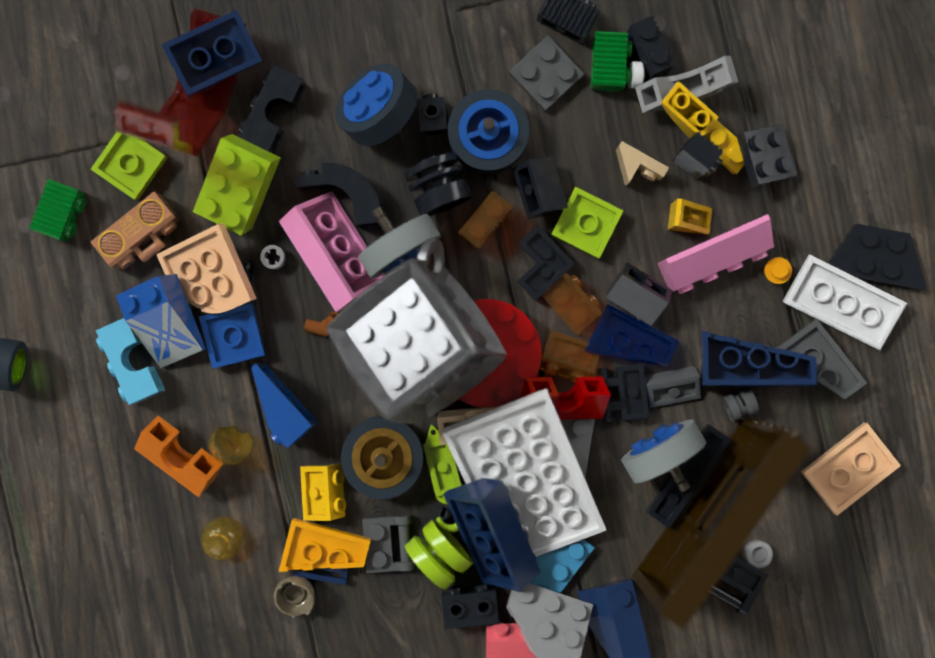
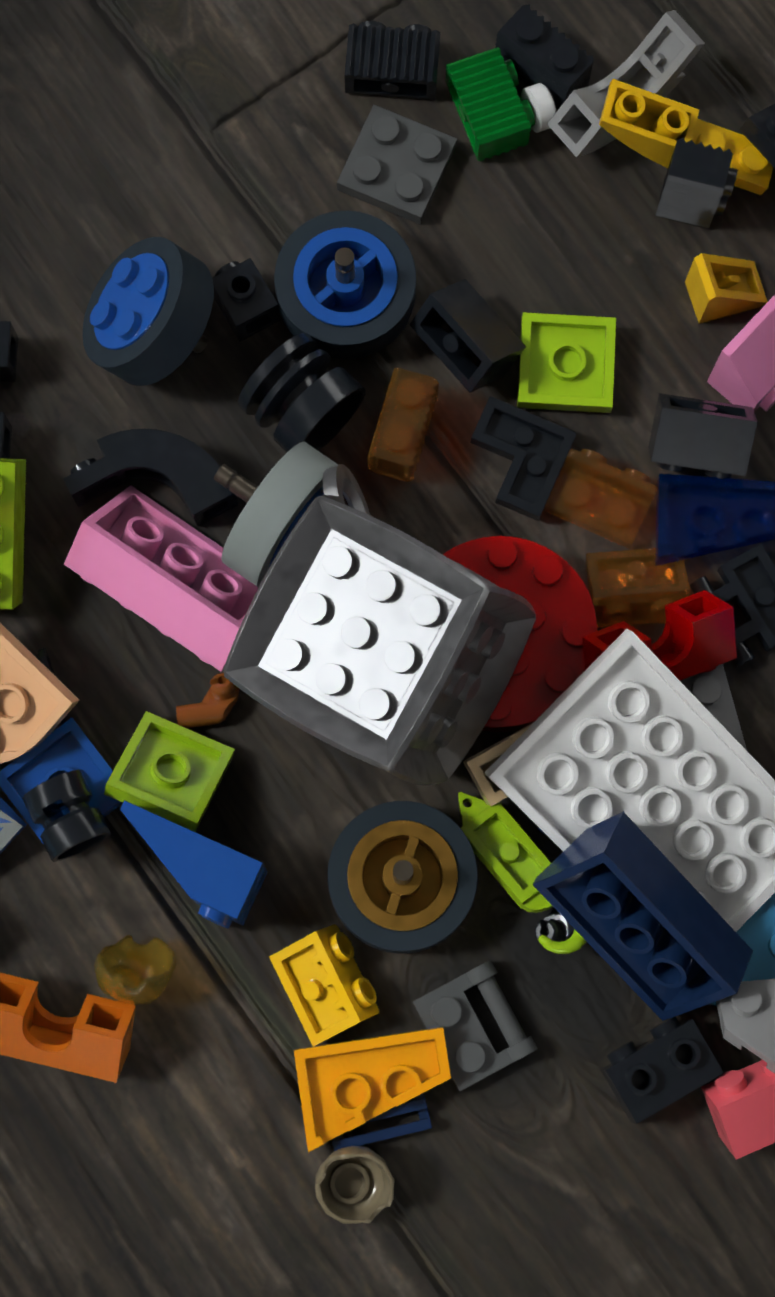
camera: 25 degrees left, 10 degrees down
clear yellow hair [200,516,244,561] -> none
light grey bush [260,245,286,270] -> none
lime wheel [405,519,473,590] -> none
tan slope [616,141,669,186] -> none
none -> black wheel [22,770,111,862]
none -> lime plate [104,711,235,832]

